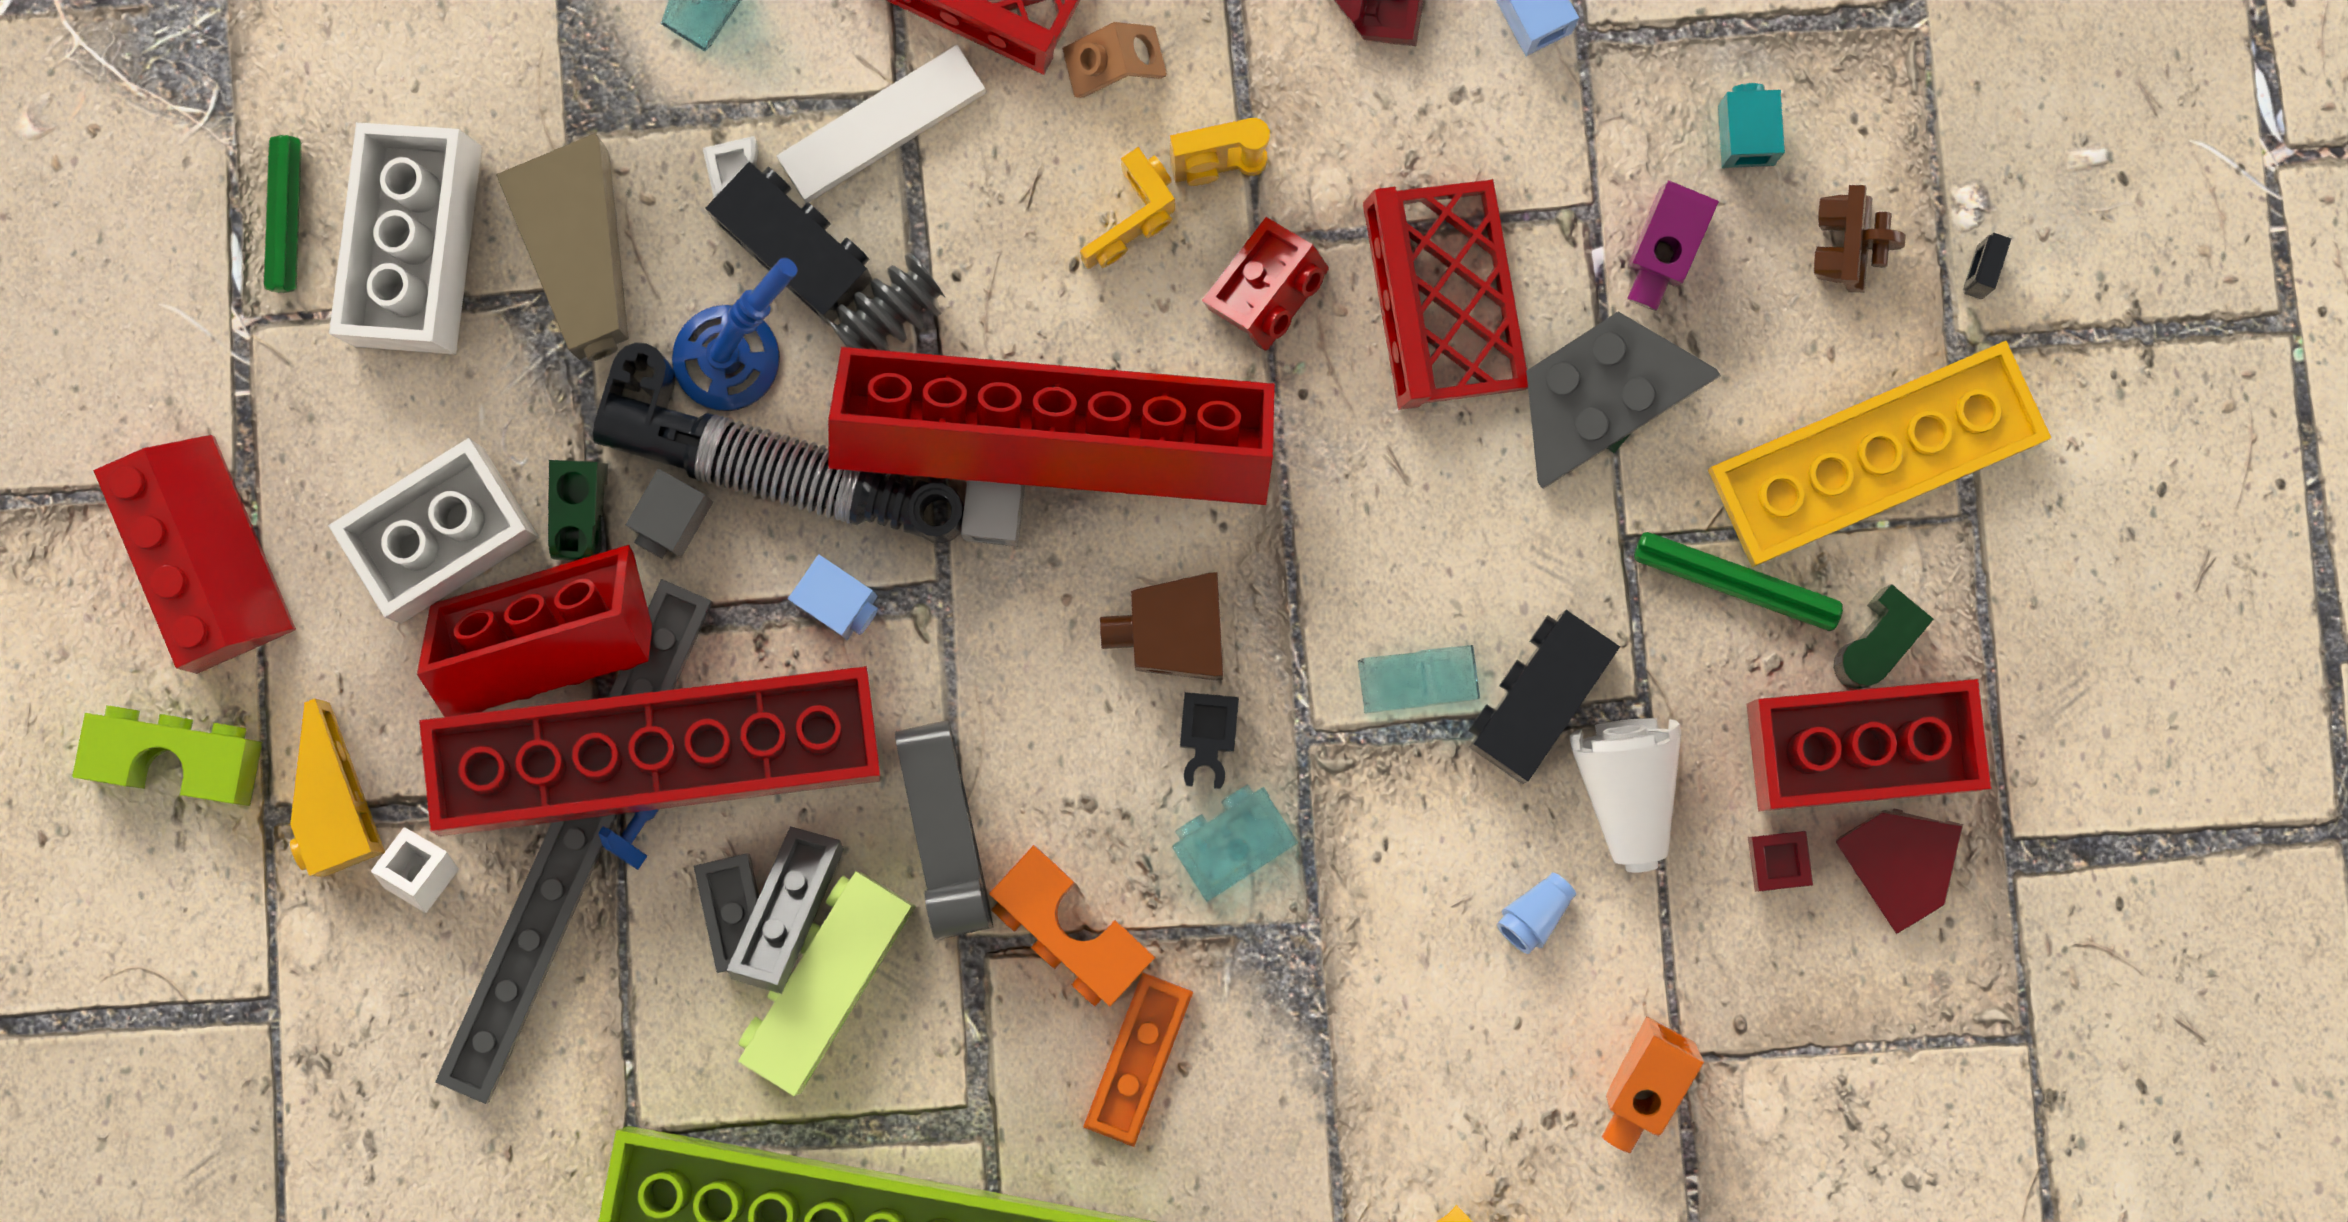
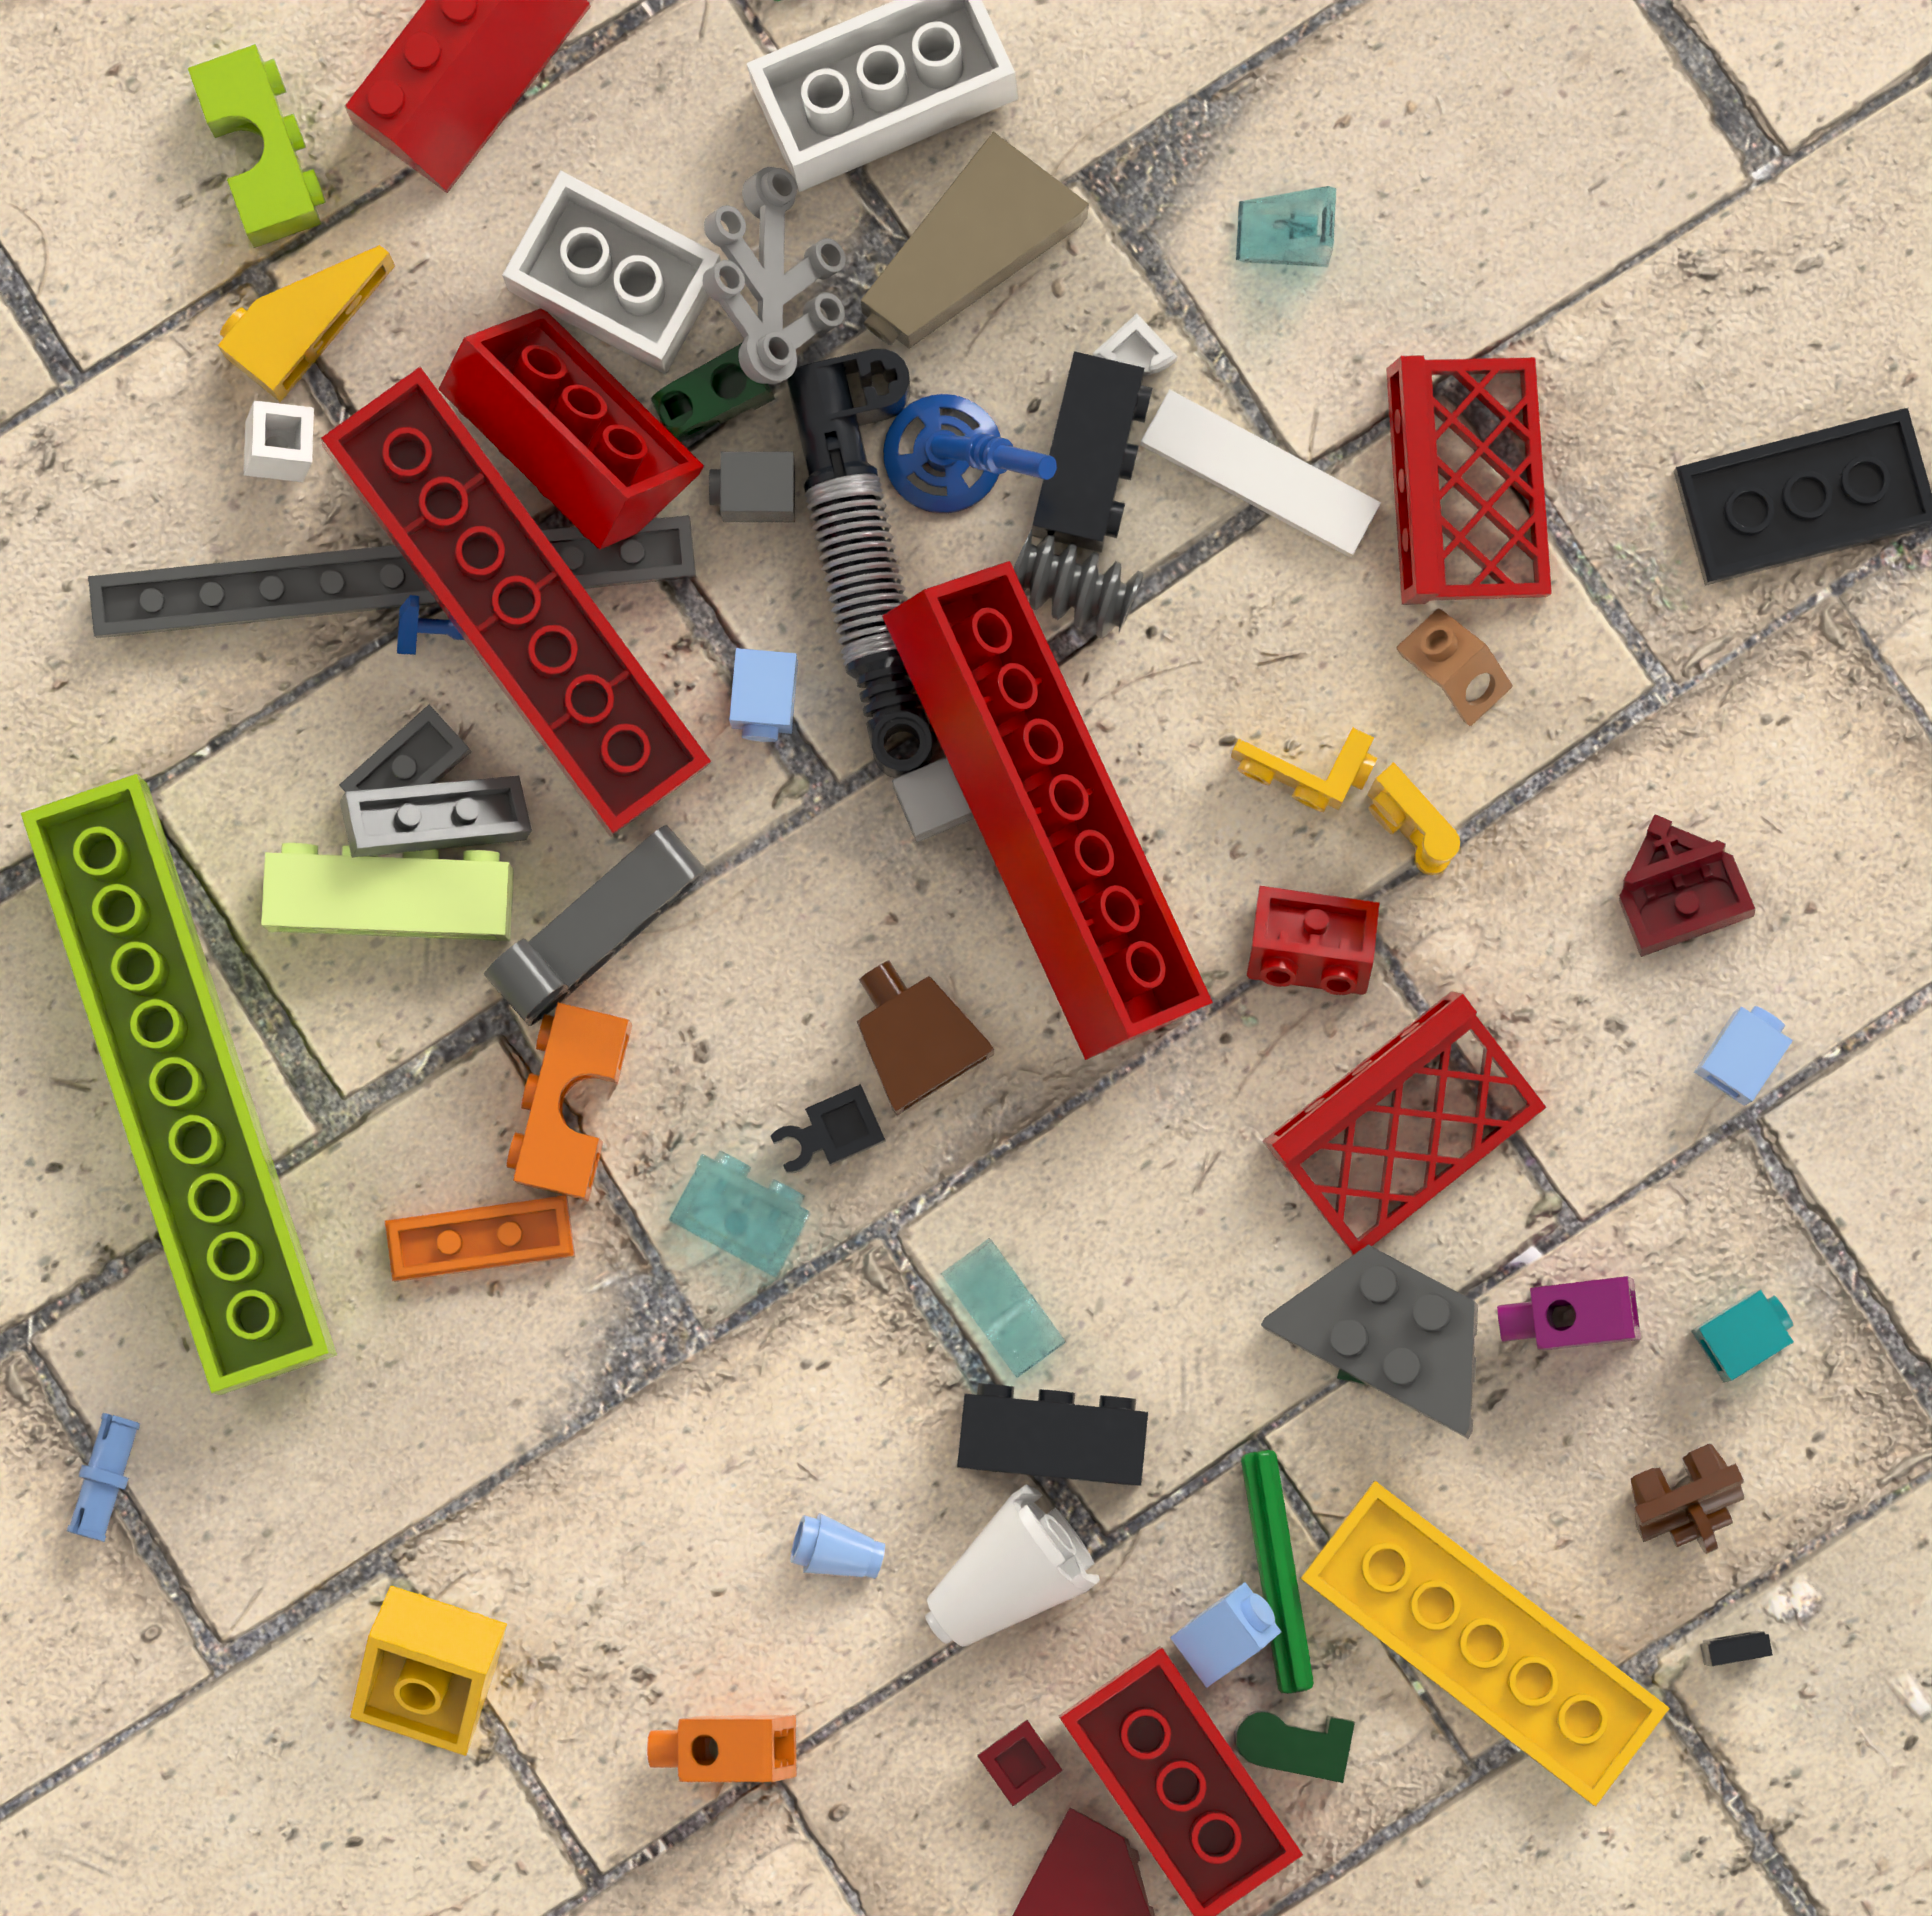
camera: 60 degrees right, 0 degrees up
none -> light grey plant [702,167,846,384]
none -> light blue brick [1170,1582,1281,1688]

